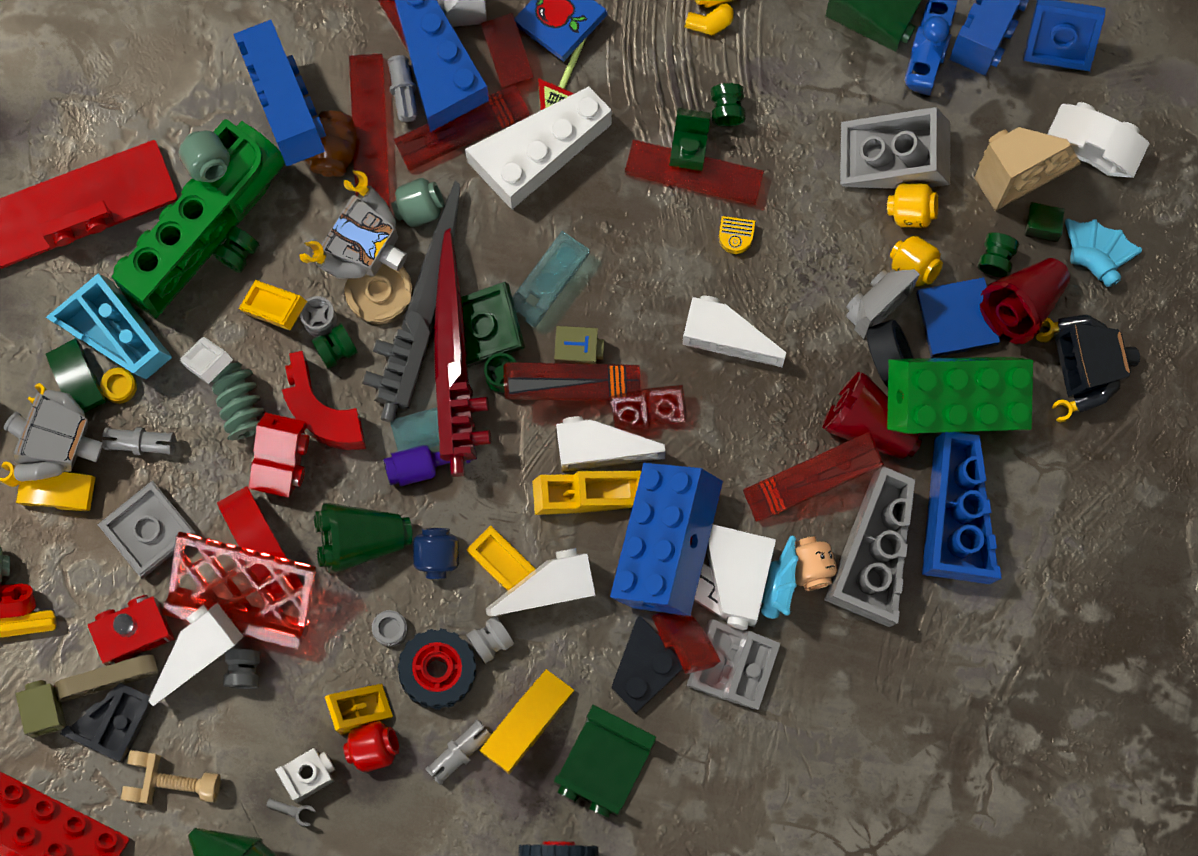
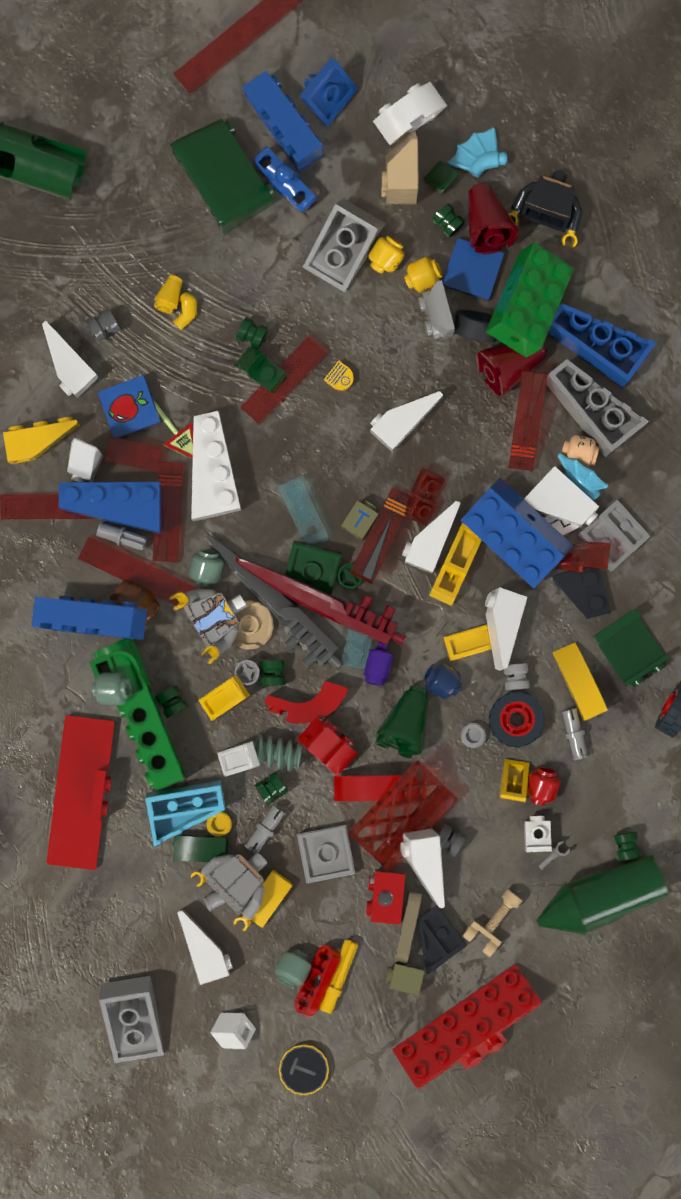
camera: 60 degrees left, 10 degrees up
none -> dark green wheel [255,771,288,805]

